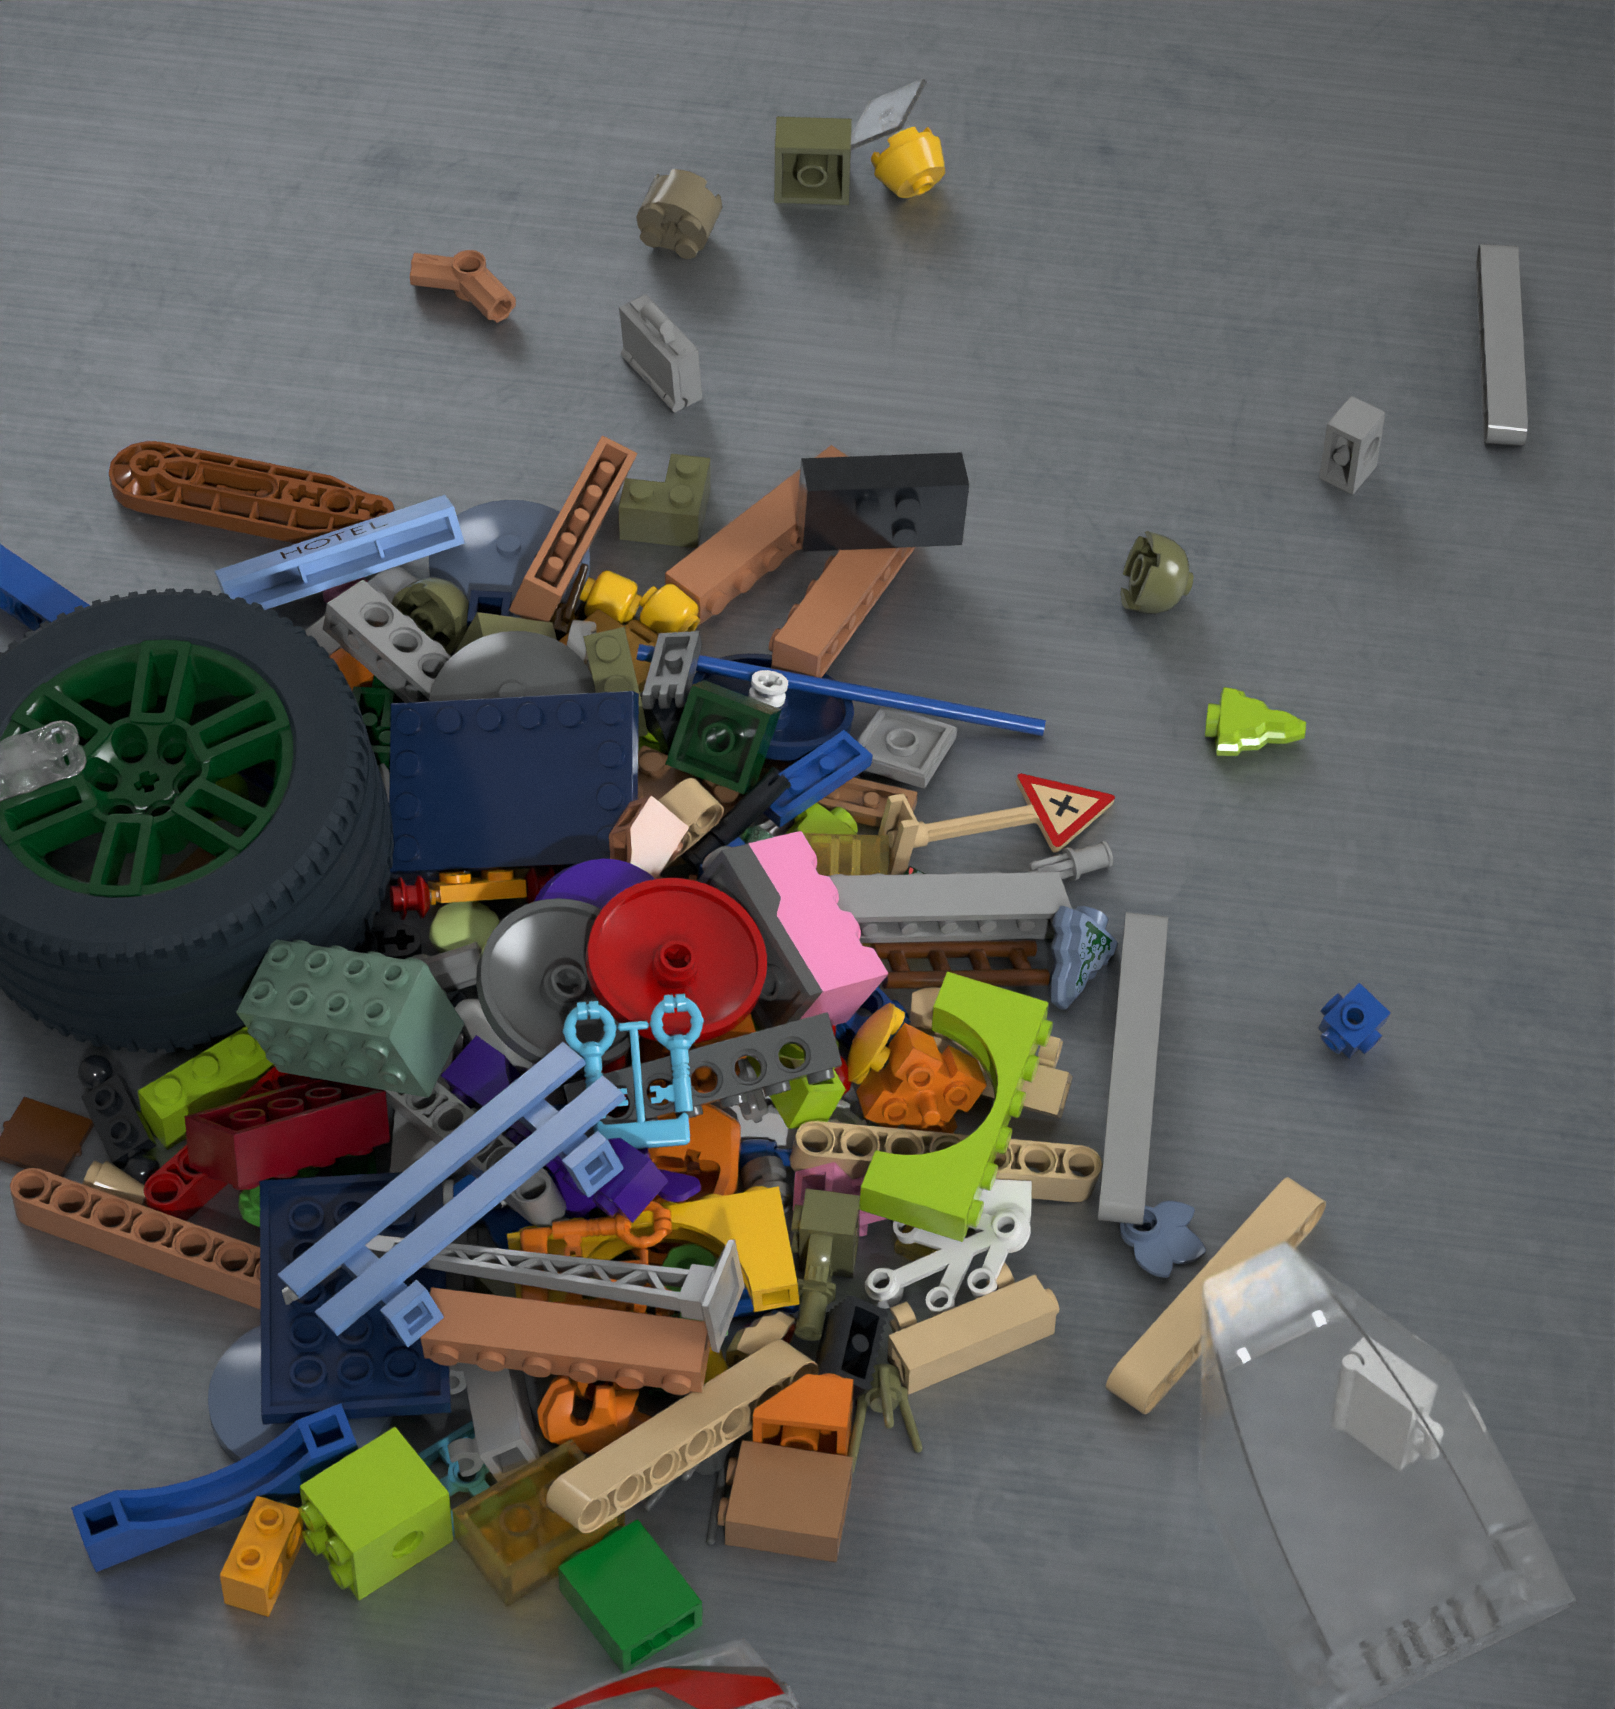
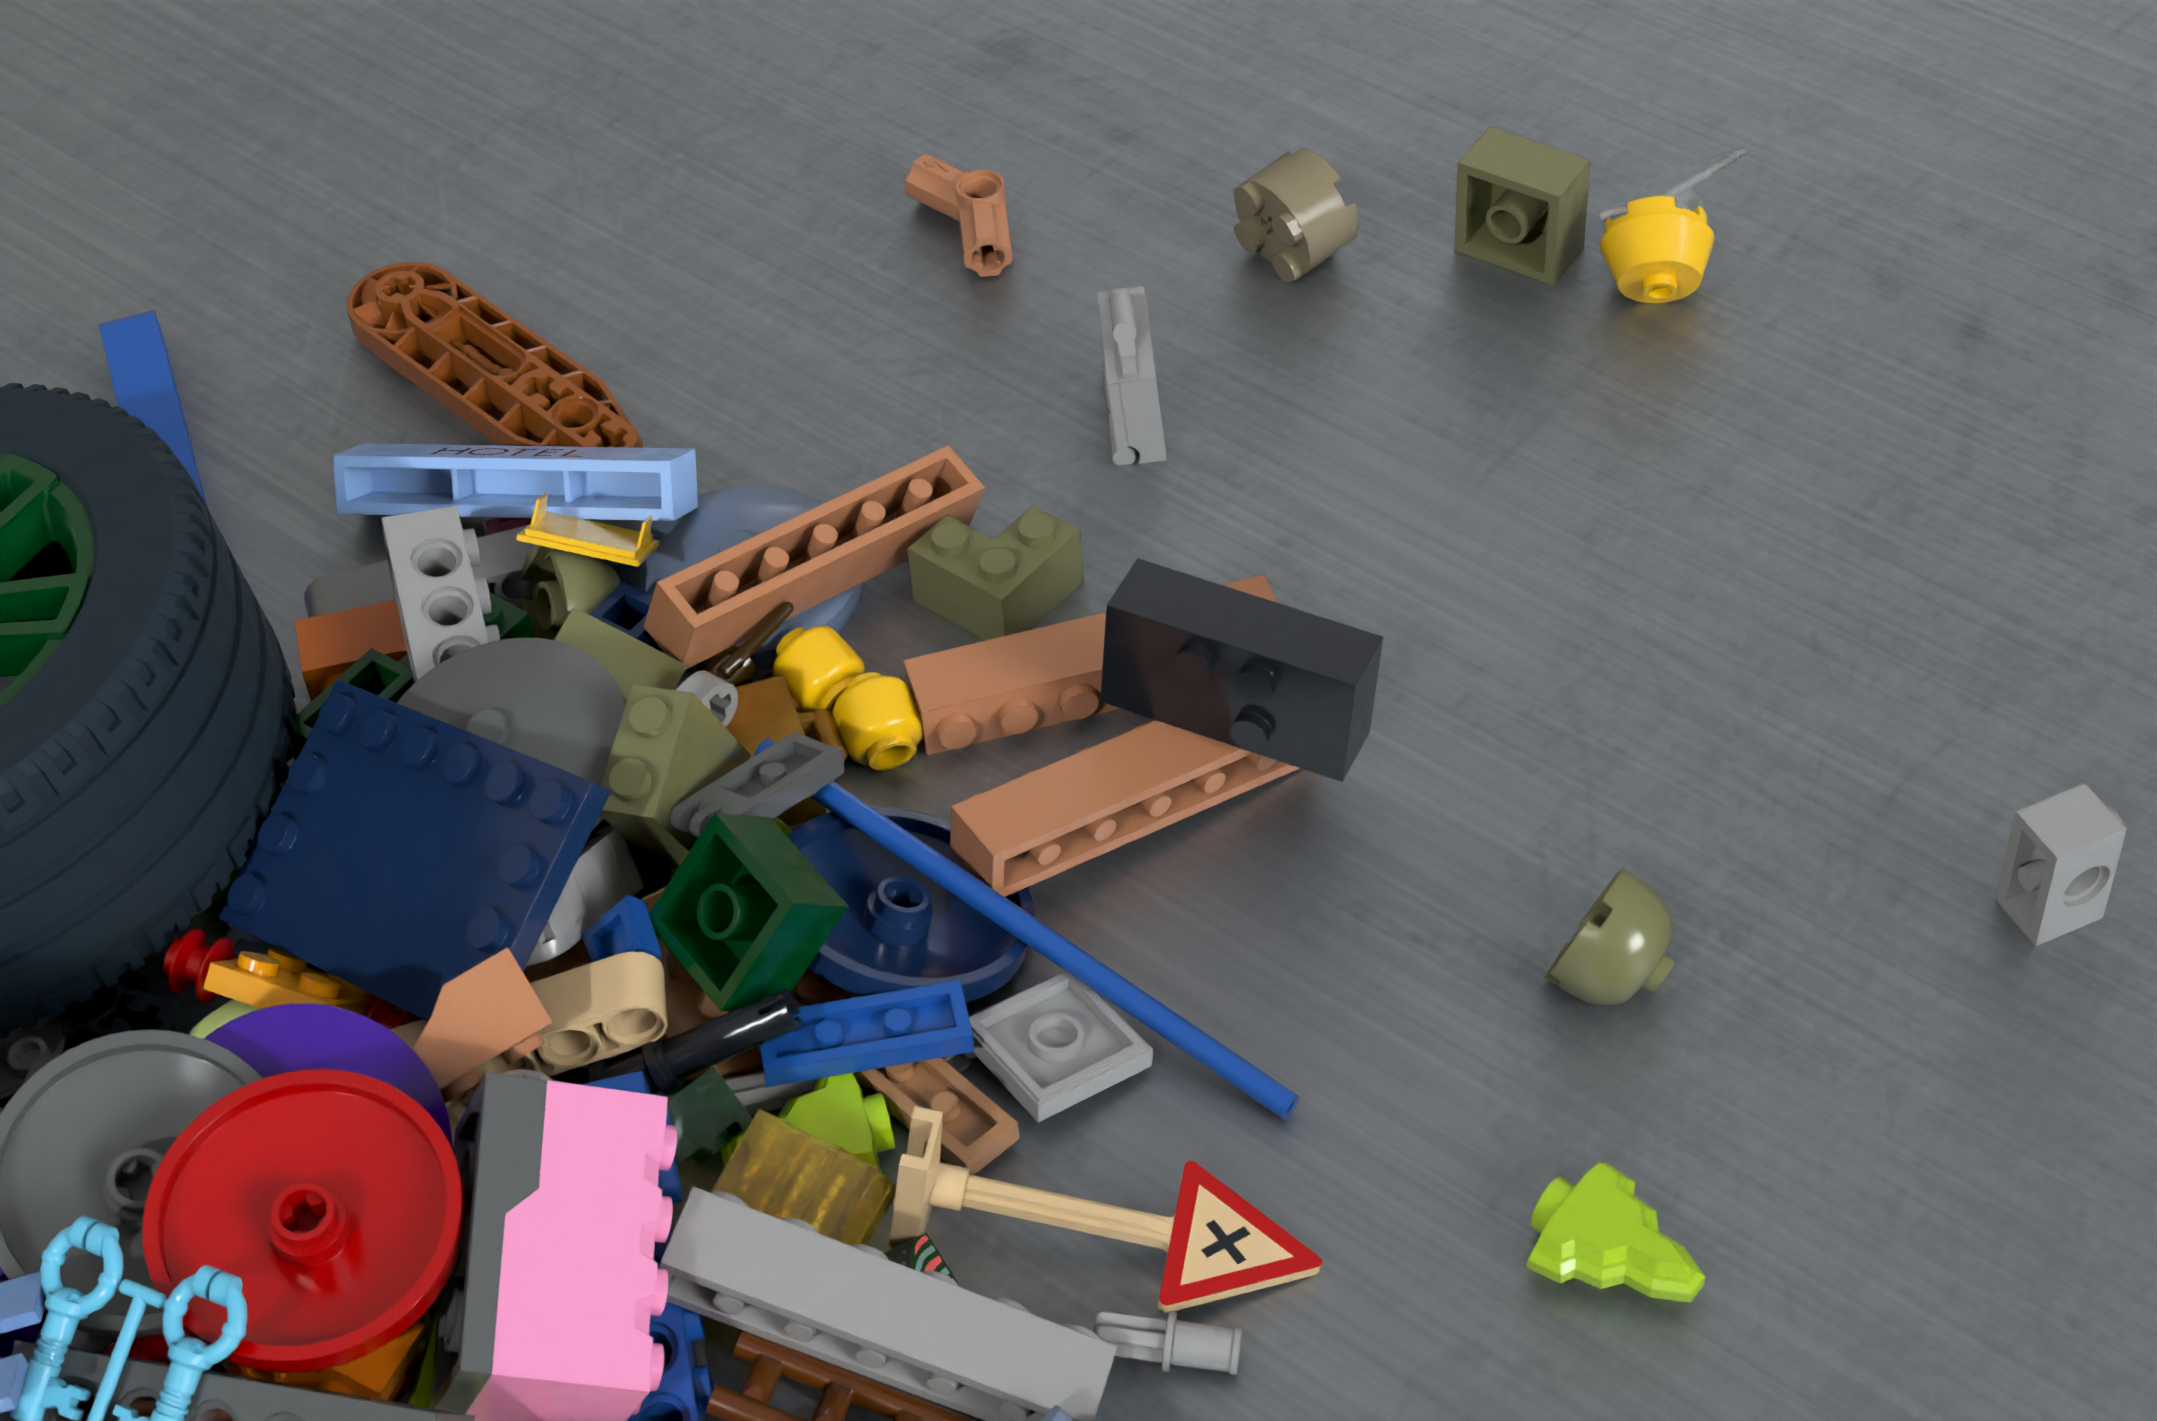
camera: 35 degrees right, 5 degrees down
white bush [748,670,788,707] -> none
none -> yellow piece [516,493,659,567]
none -> blue tile [582,895,662,963]

